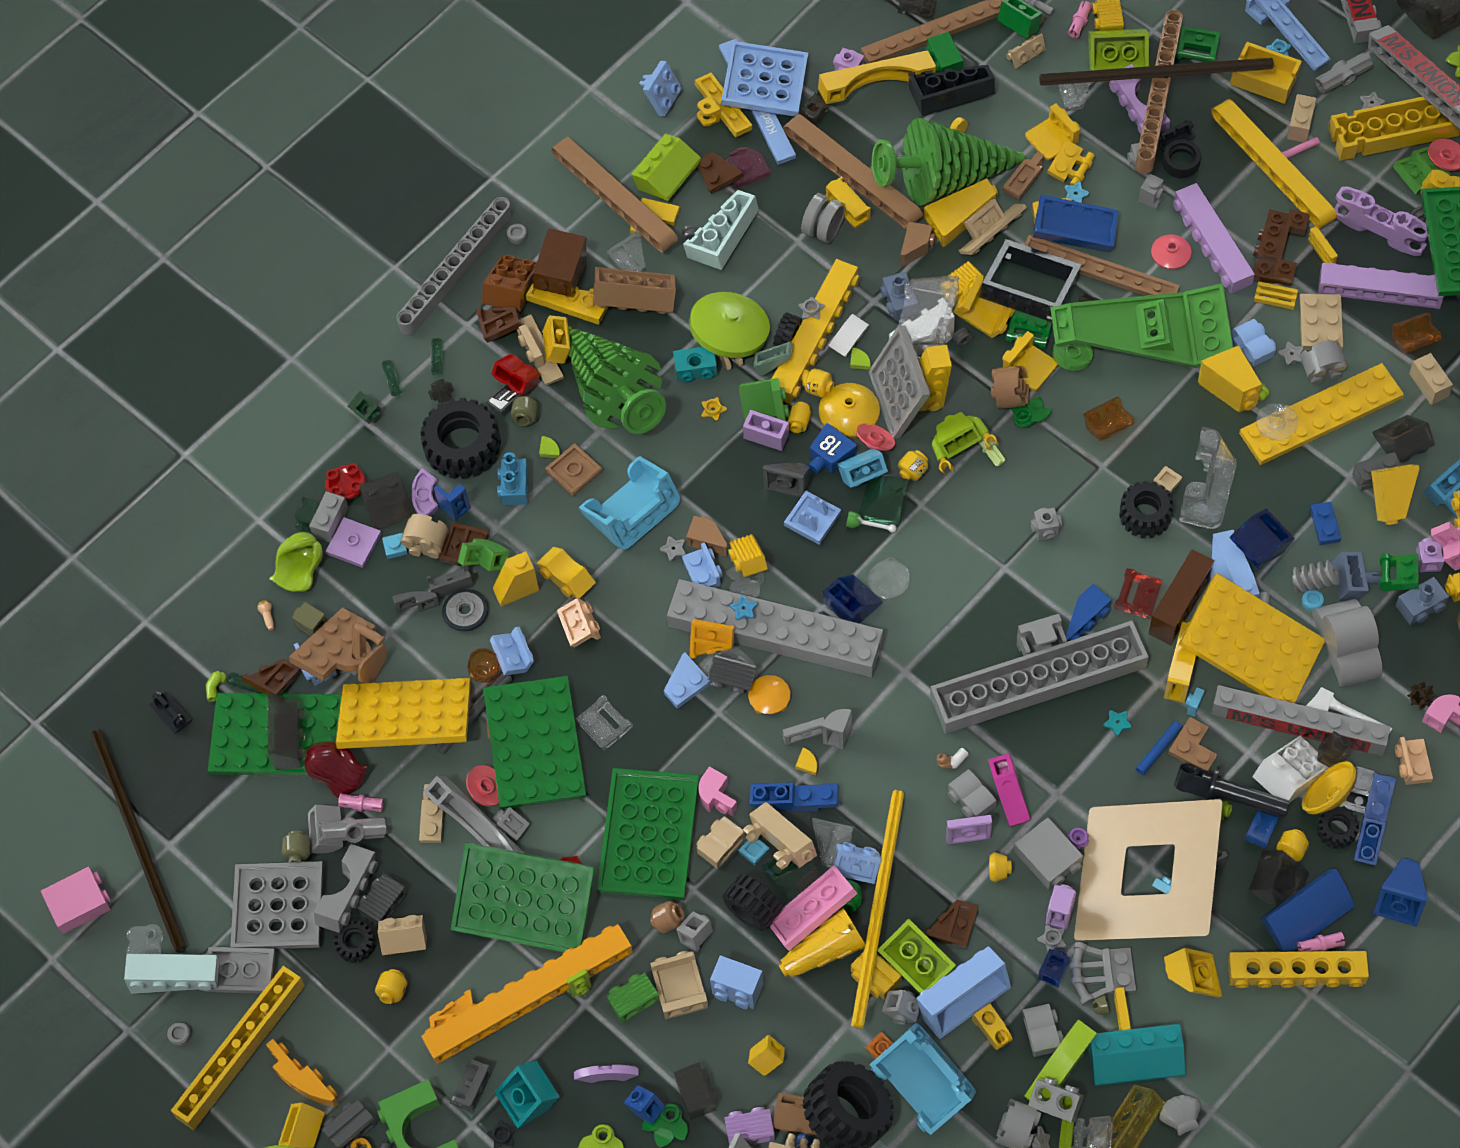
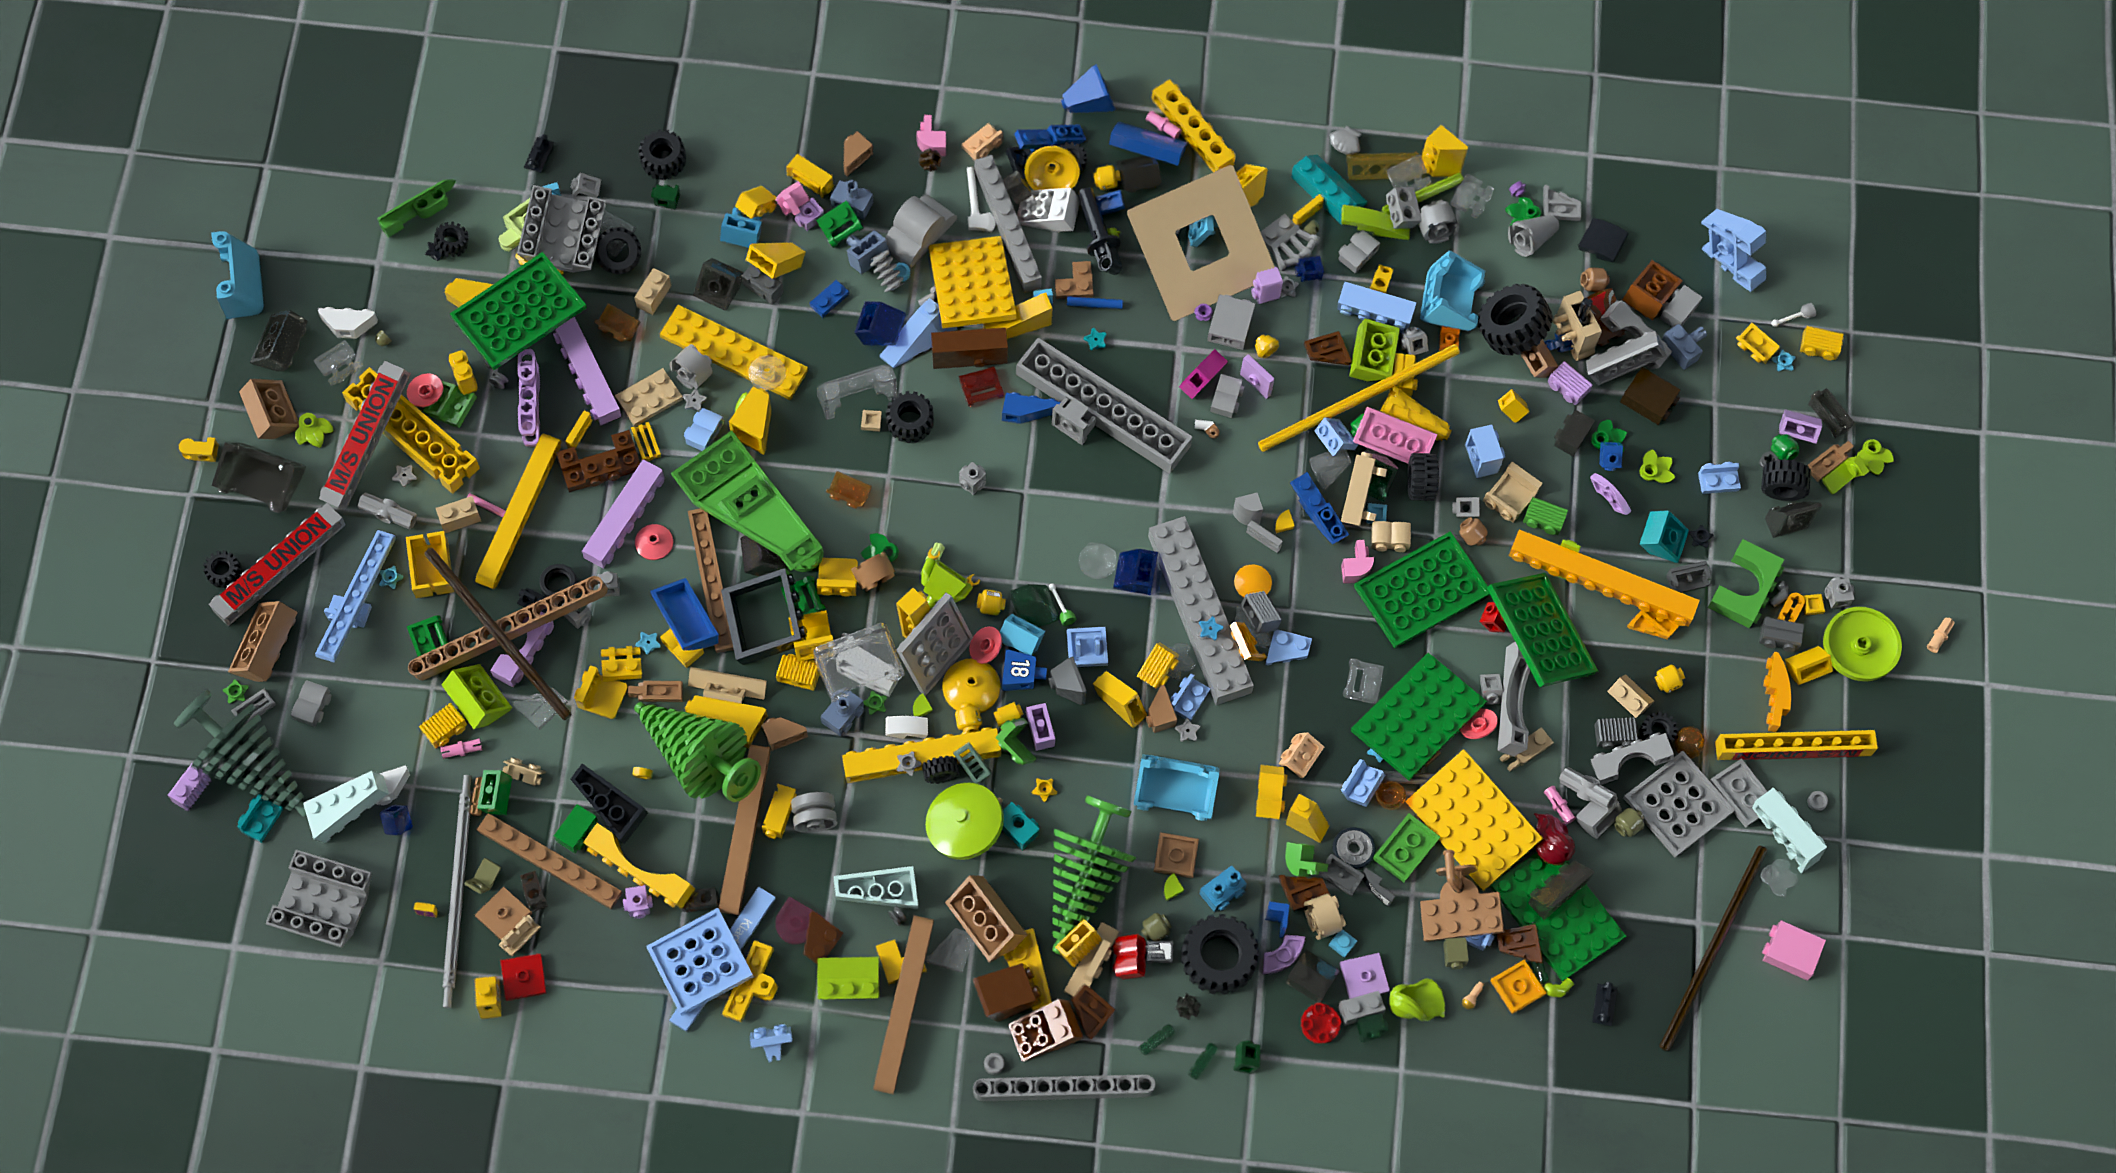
camera: 135 degrees left, 5 degrees up
none -> bright green plate [863,691,887,715]
none -> yellow slope [1093,671,1147,728]
none -> bright green plate [1373,813,1440,883]
none -> light orange plate [1490,959,1546,1014]
none -> clear orange hair [1675,726,1705,758]

